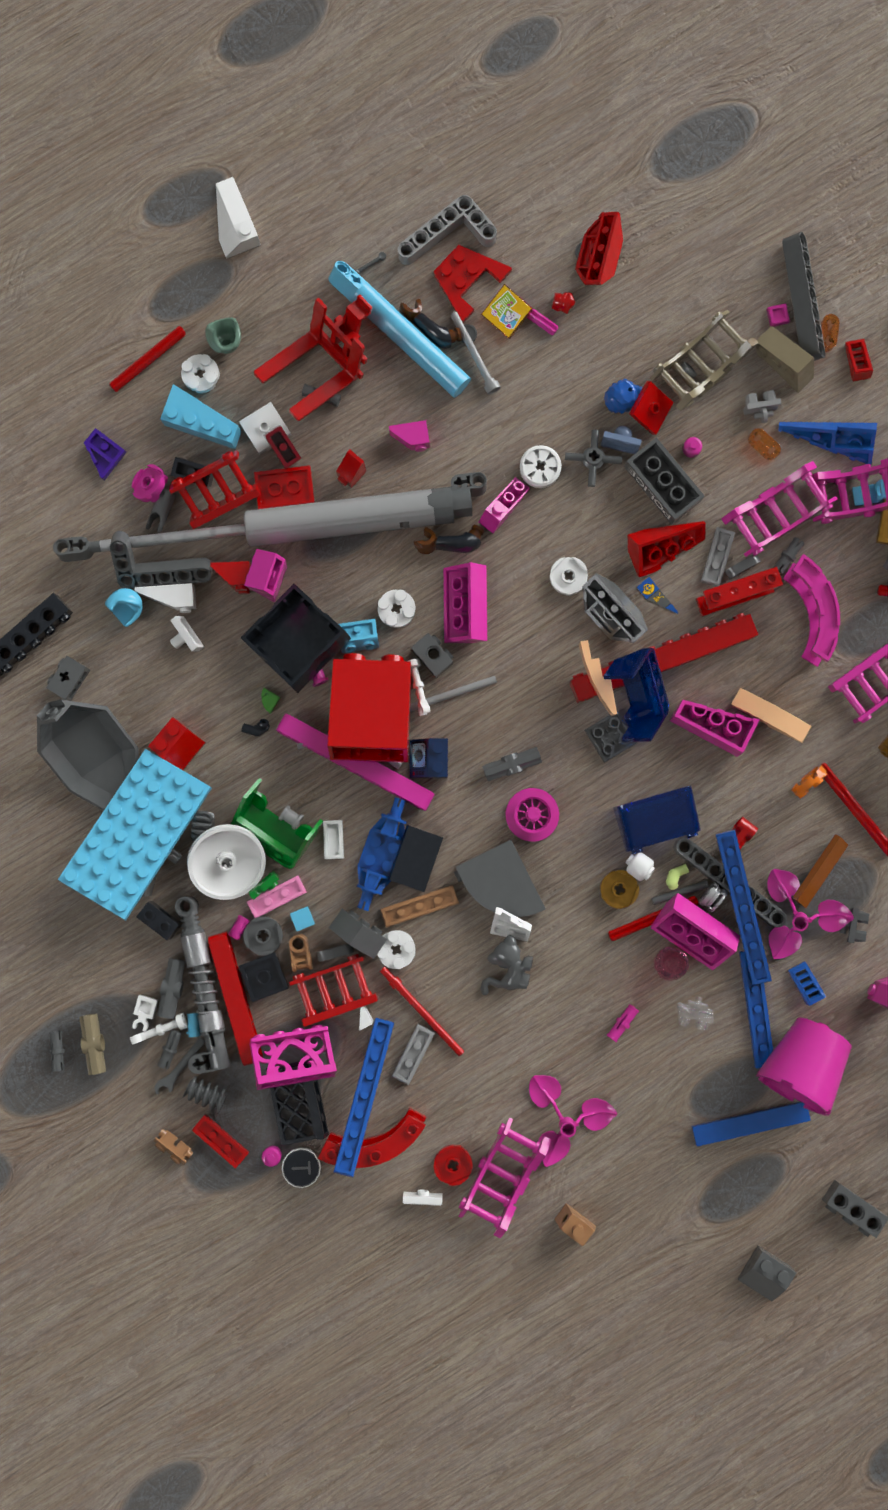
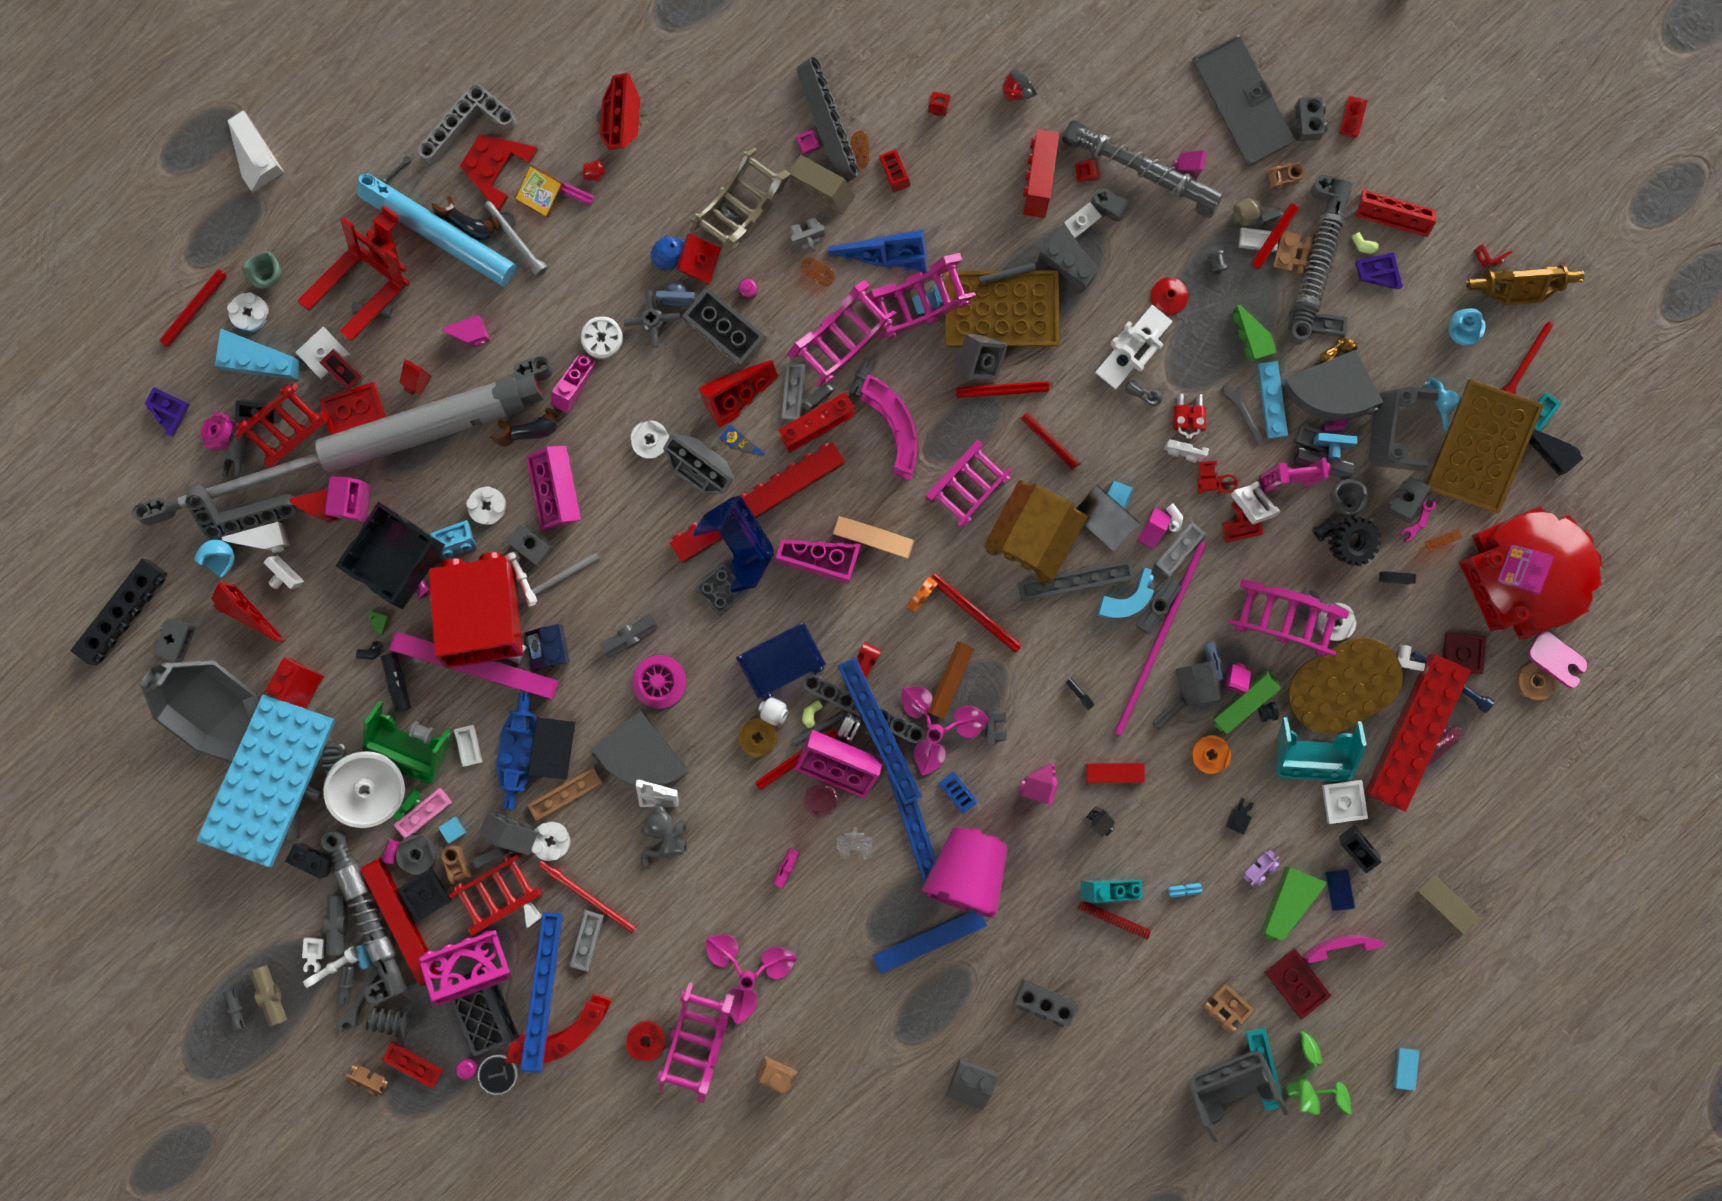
camera: 15 degrees left, 0 degrees up
white plate [403,1189,443,1206] -> none
light nougat slope [579,640,617,716] -> none
none -> red wedge [211,581,285,643]
none -> black axle [380,652,411,712]

